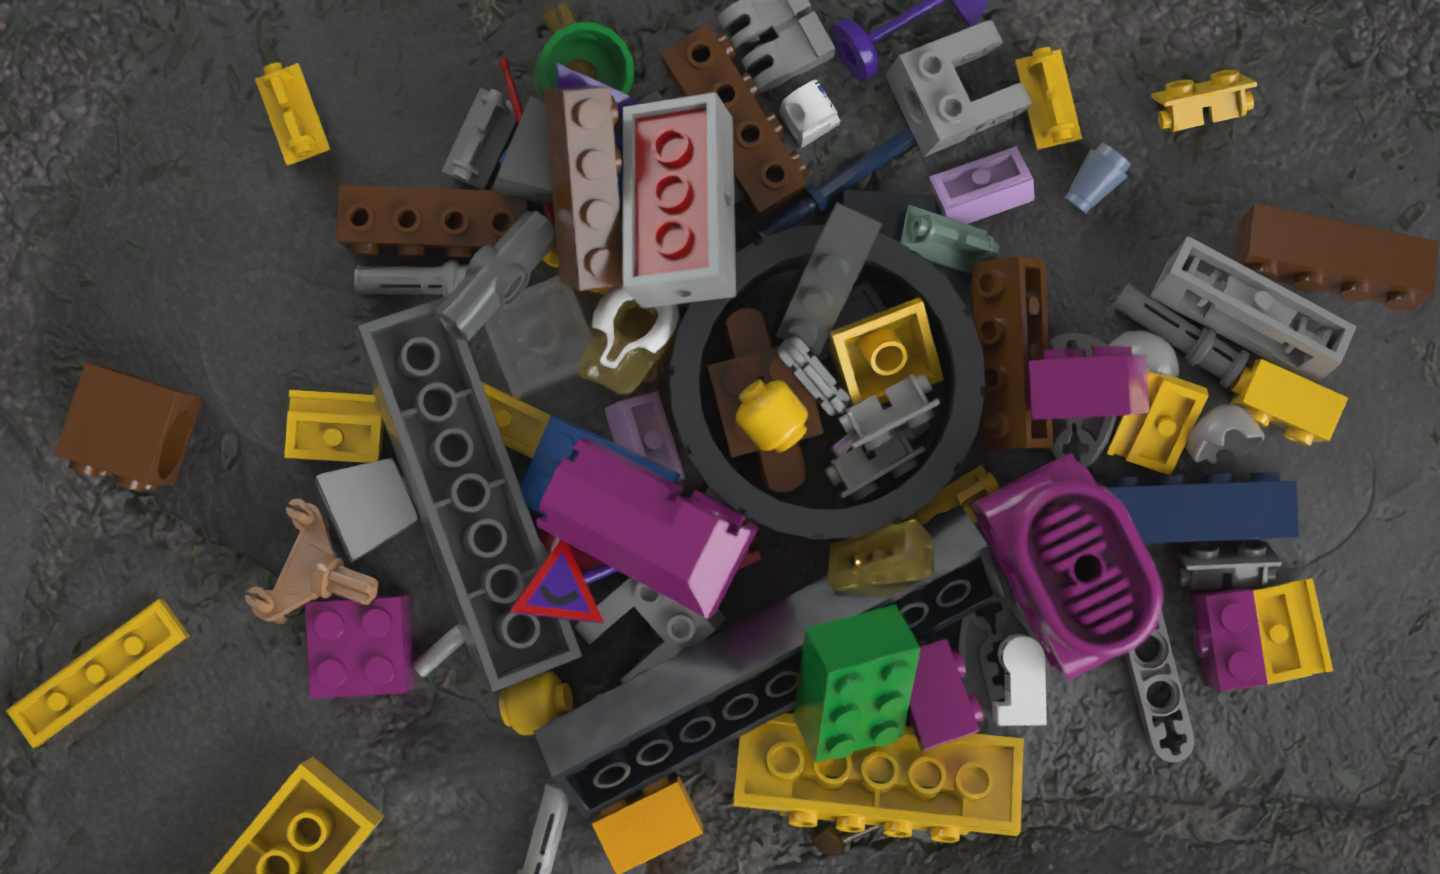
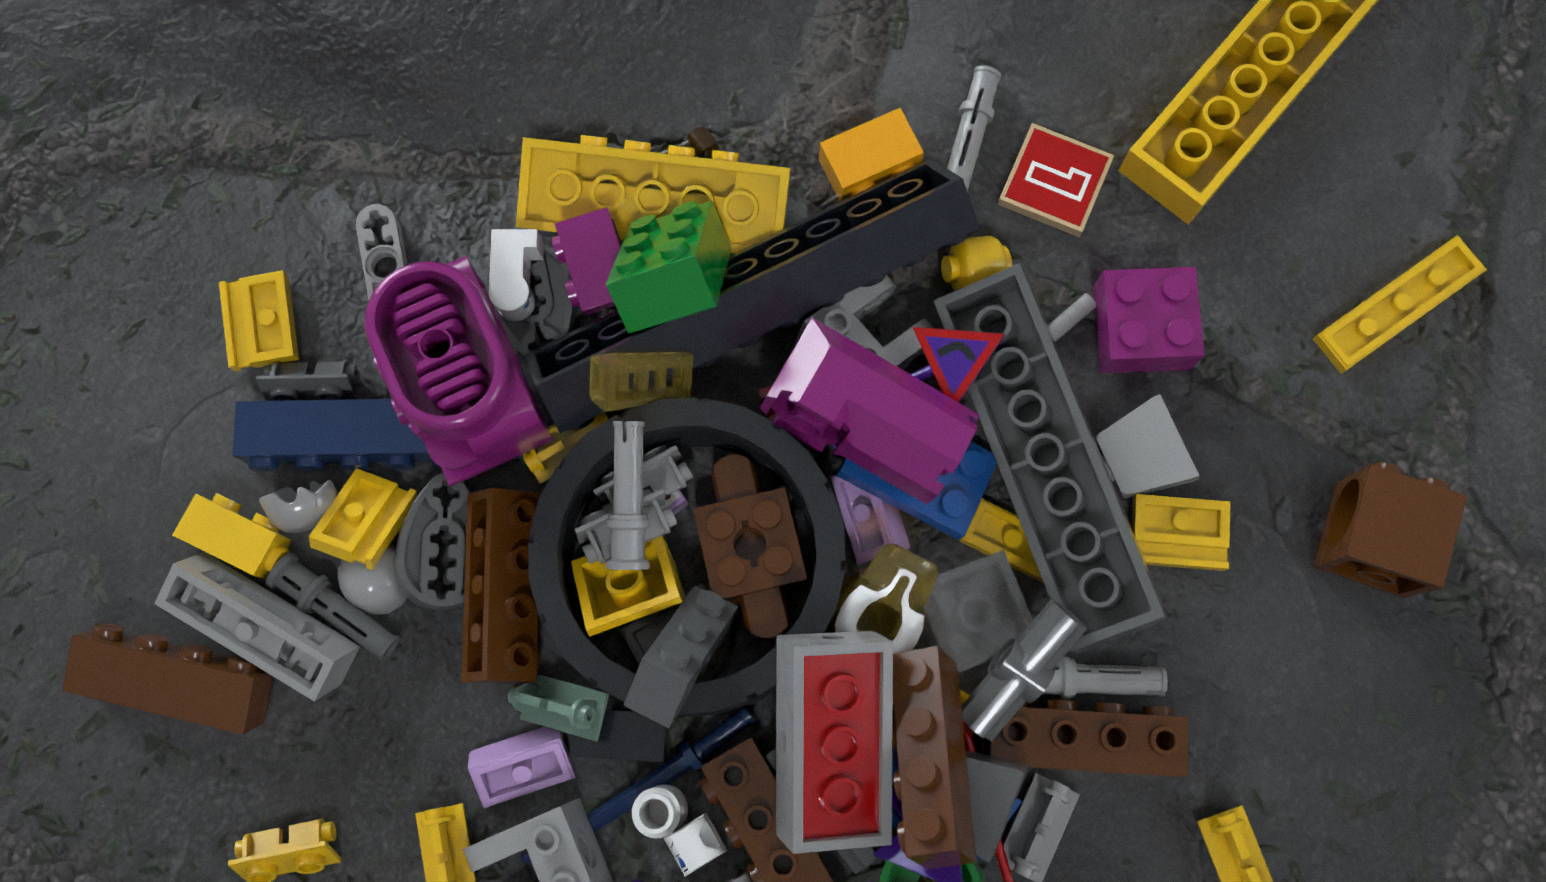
camera: 175 degrees left, 10 degrees down
medium nougat axle [245,499,378,625] -> none
yellow head [736,379,808,453] -> none
axle [777,335,851,416] -> none
magenta brick [1029,346,1149,420] -> none
sand blue cone [1064,142,1131,214] -> none
magenta brick [1192,588,1268,692] -> none
none -> light grey pin [606,421,650,570]
none -> white brick [632,784,688,838]
none -> red tile [997,123,1114,237]

